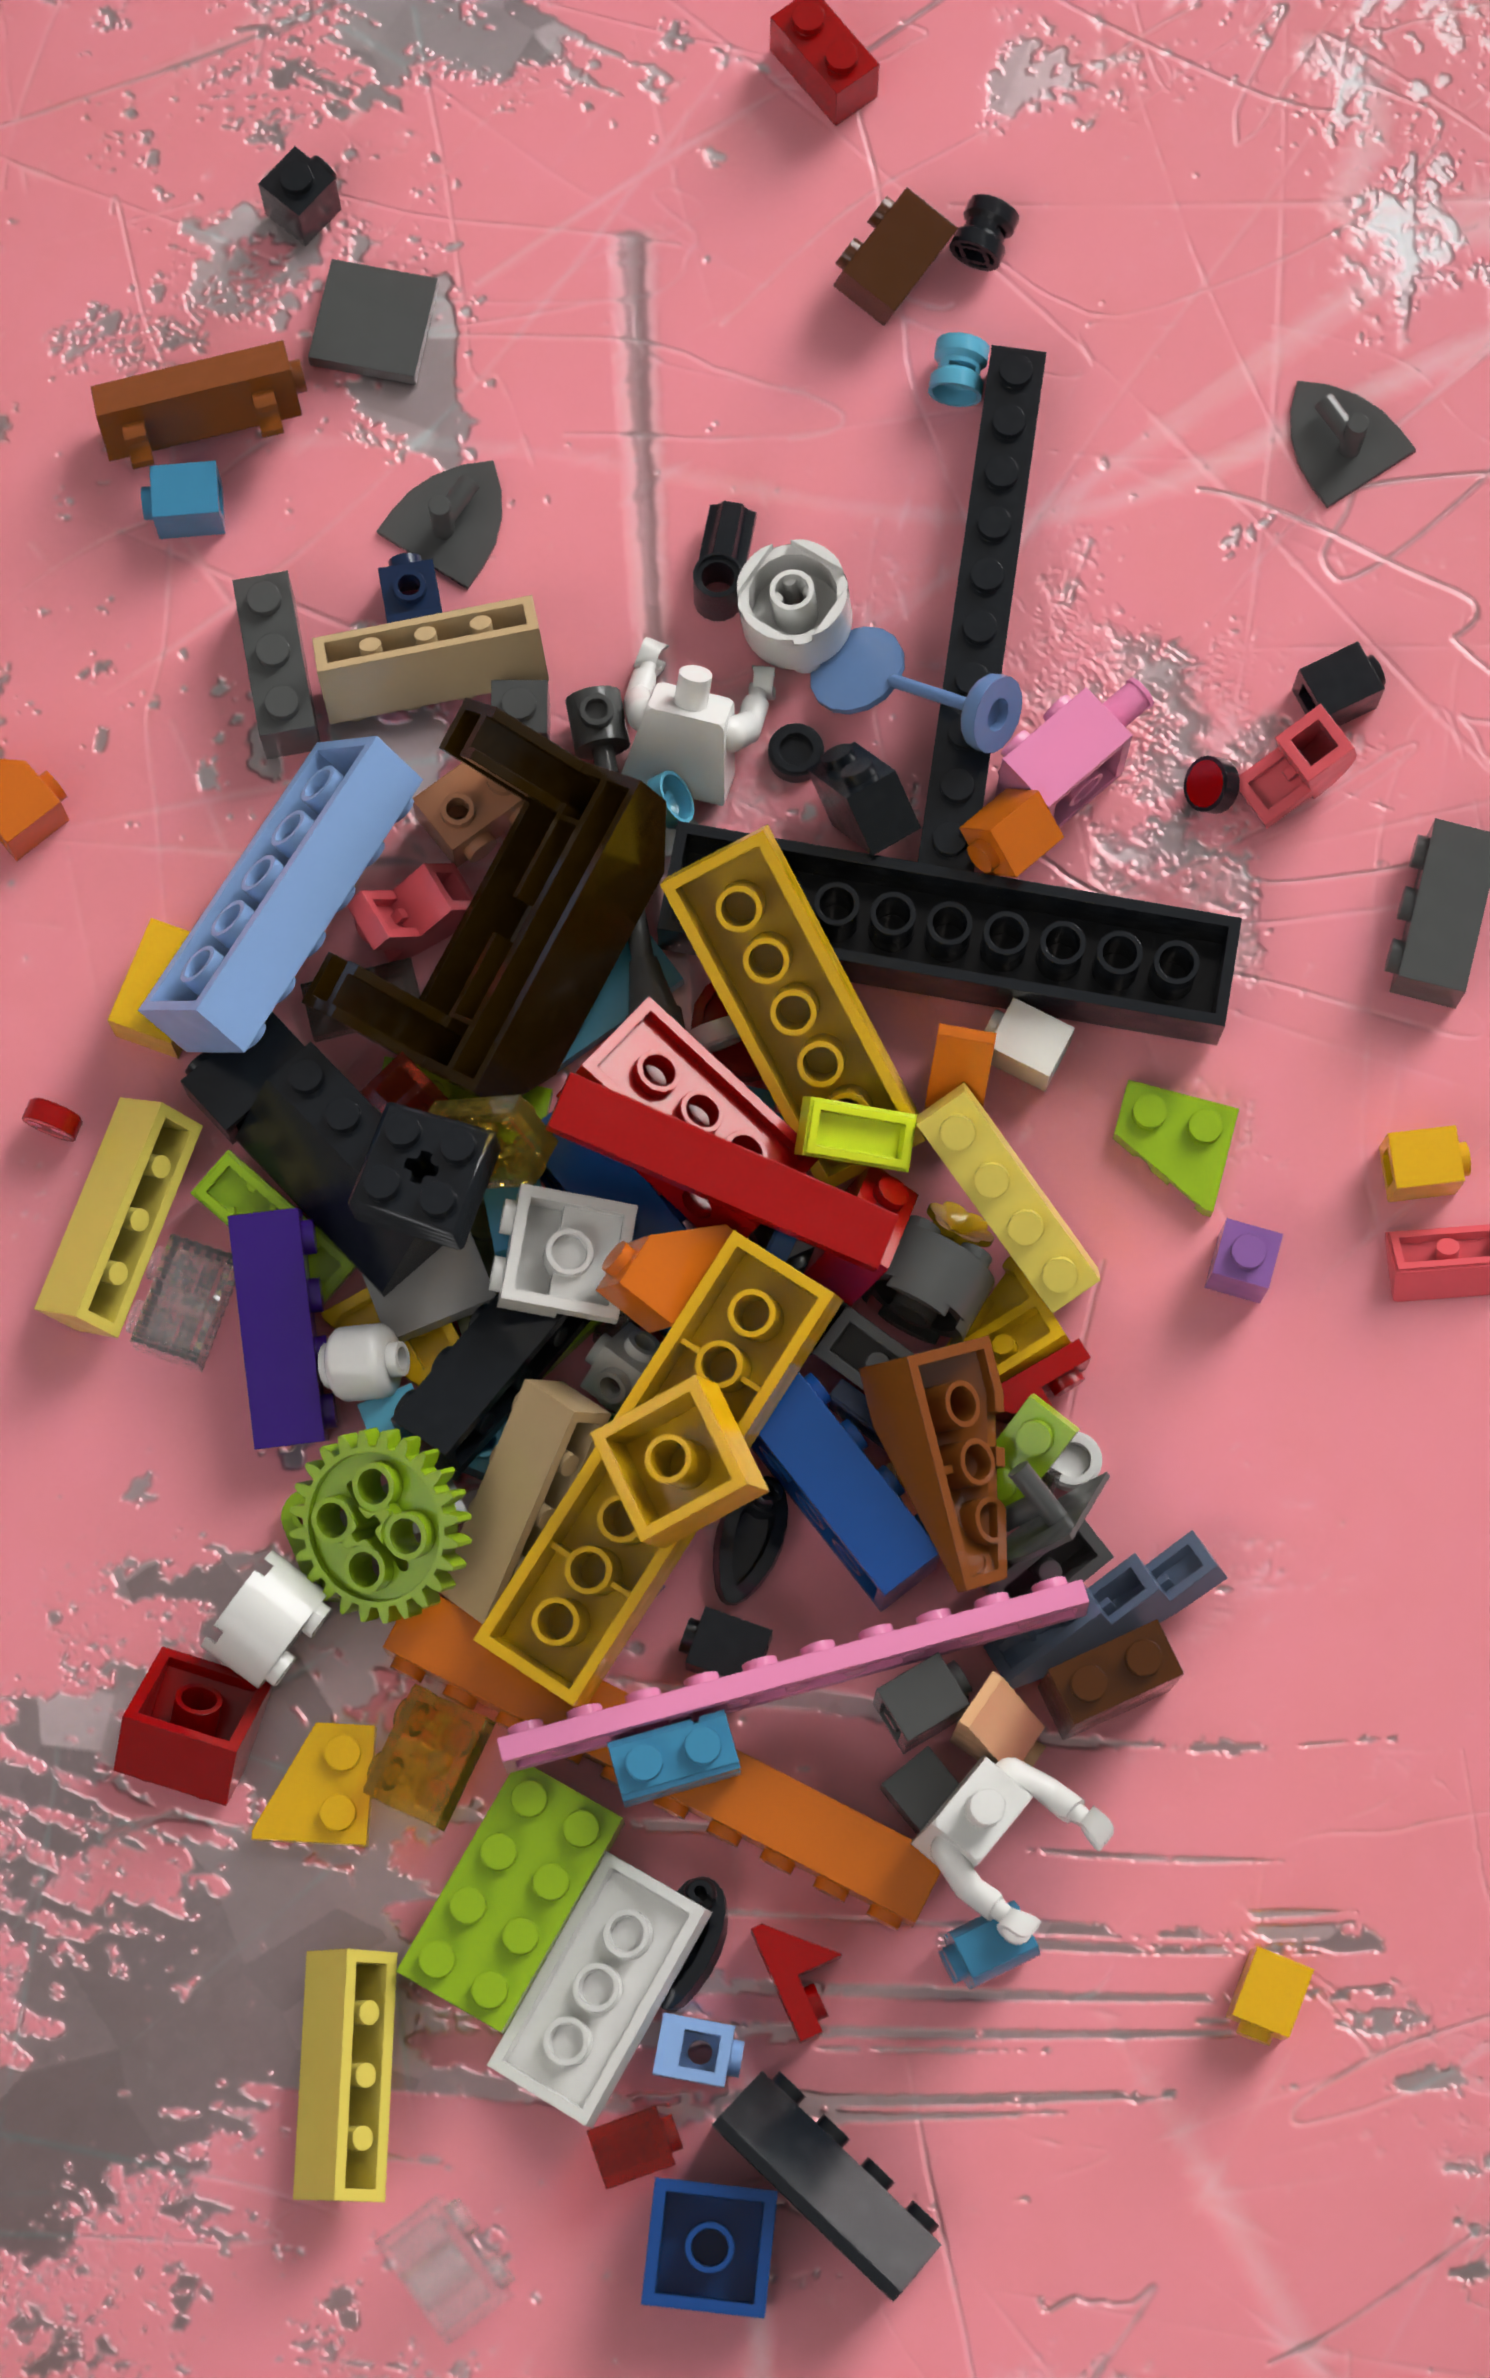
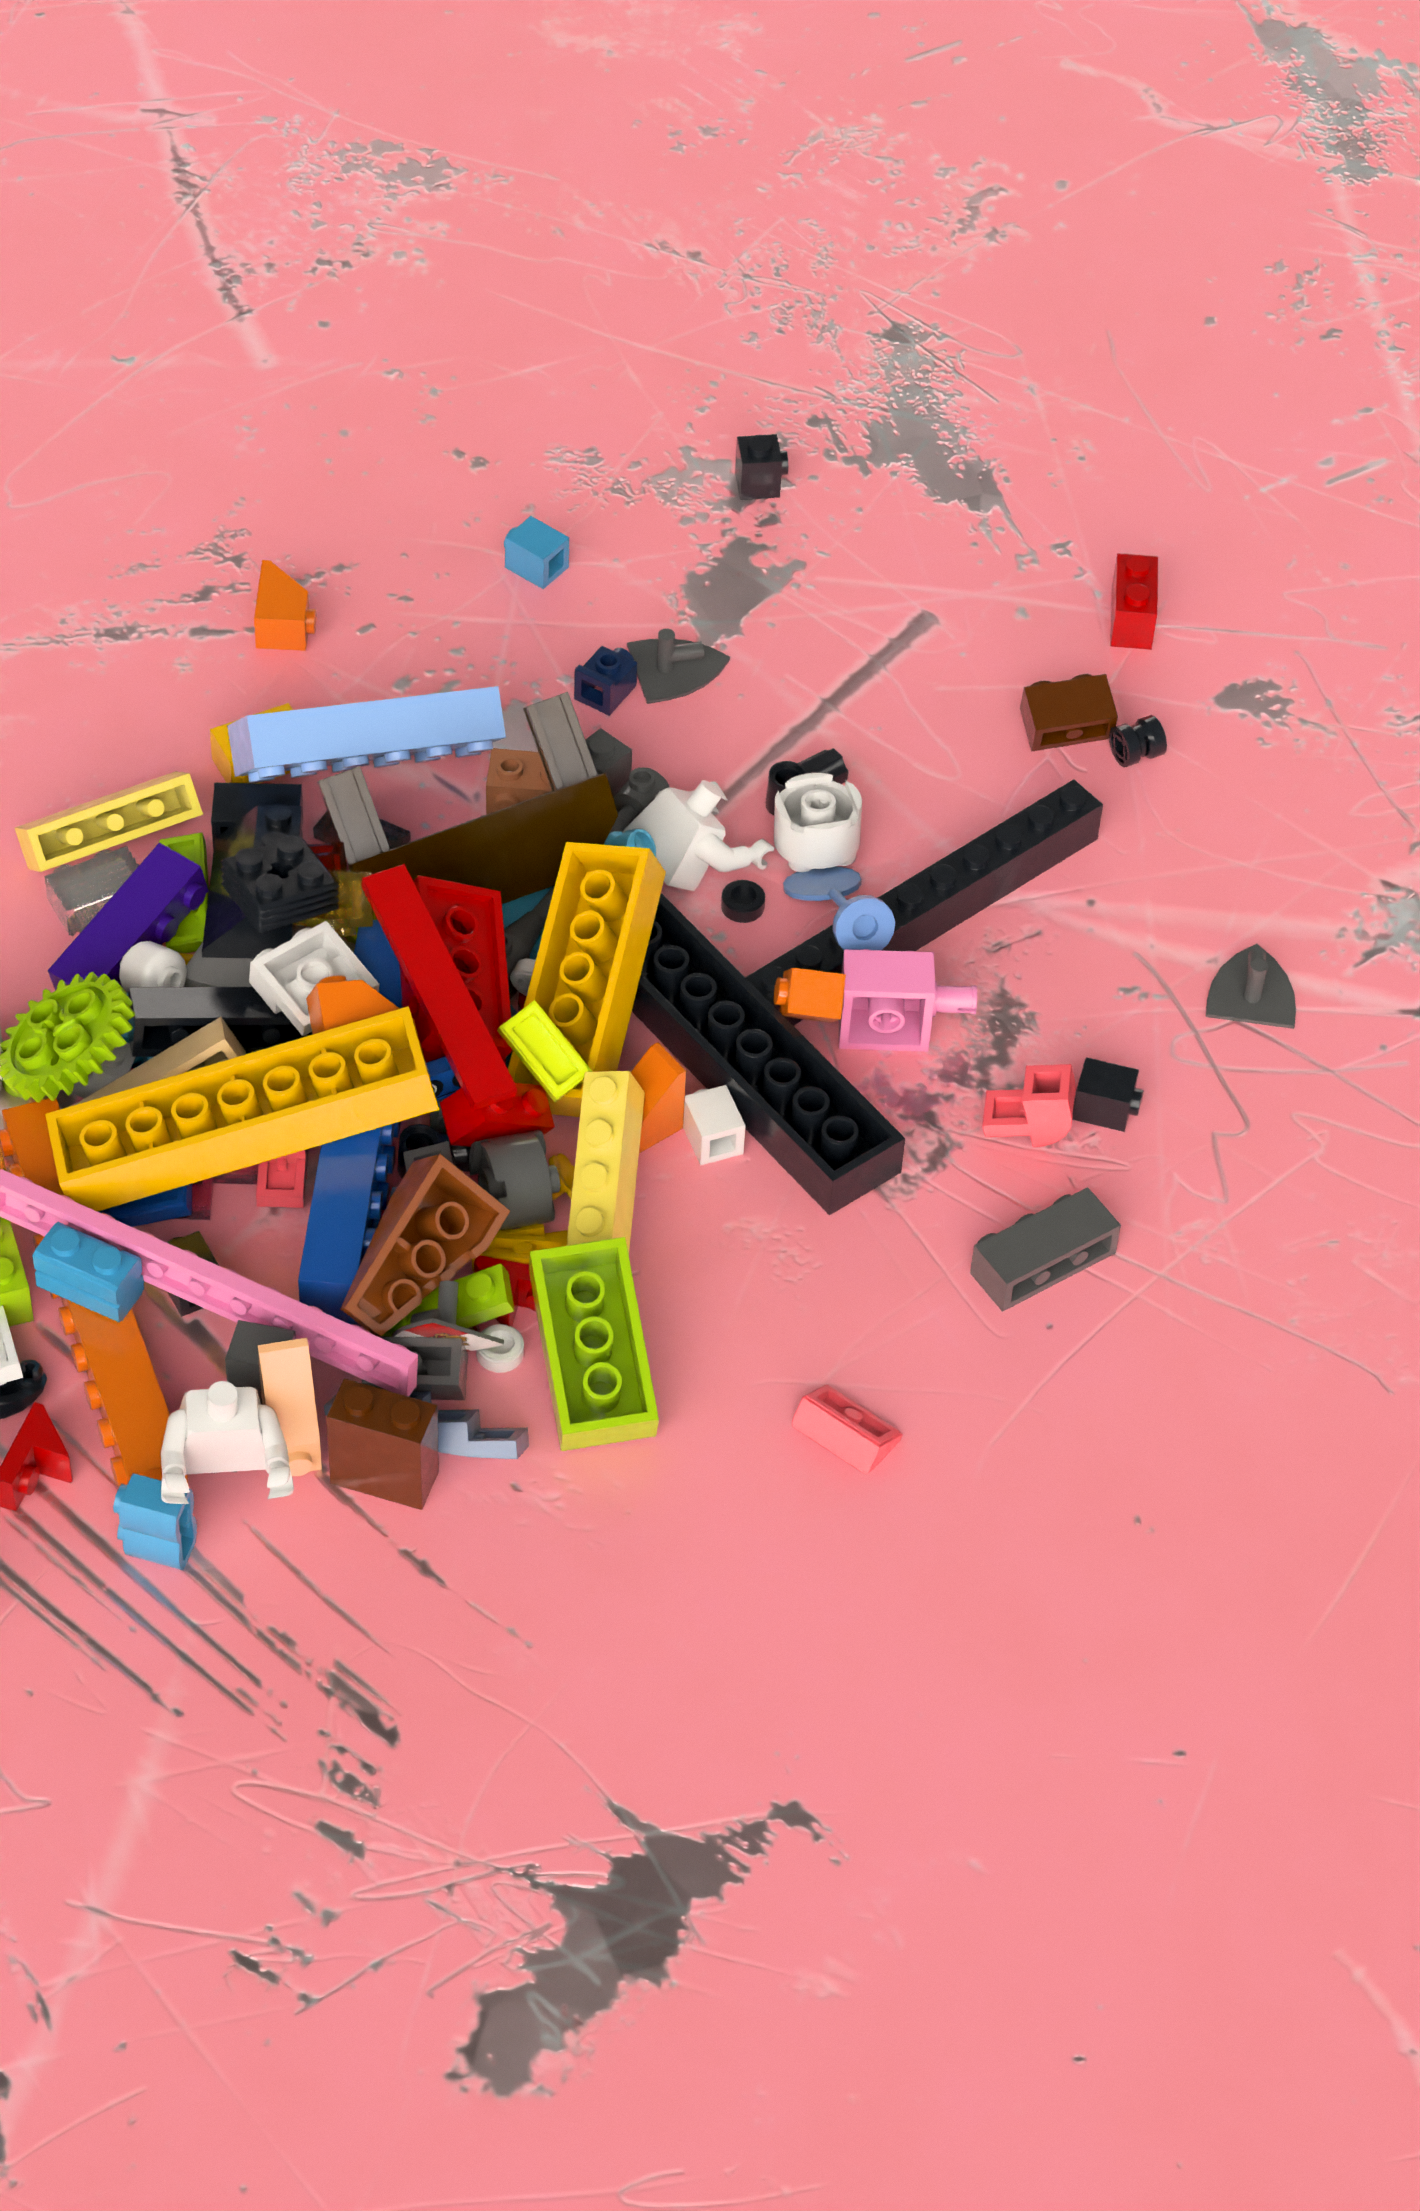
camera: 40 degrees right, 25 degrees down
red tile [22,1098,83,1142] -> none
dark orange brick [90,340,308,469] -> none
dark grey brick [232,570,320,759] -> none
dark grey tile [308,259,439,385] -> none
tan brick [312,595,549,724] -> none
coral brick [347,863,474,962] -> none
yellow brick [590,1375,769,1549] -> none
black arm [713,1476,788,1605] -> none
black brick [807,742,921,856] -> none
medium azure wheel [928,332,990,407] -> none
lime wing [1112,1080,1239,1217] -> none
tile [1184,756,1240,814] -> none
medium lavender brick [1204,1218,1283,1303] -> none
yellow brick [1225,1946,1314,2046] -> none
yellow brick [1379,1125,1471,1202] -> none
none -> lime brick [529,1237,659,1451]

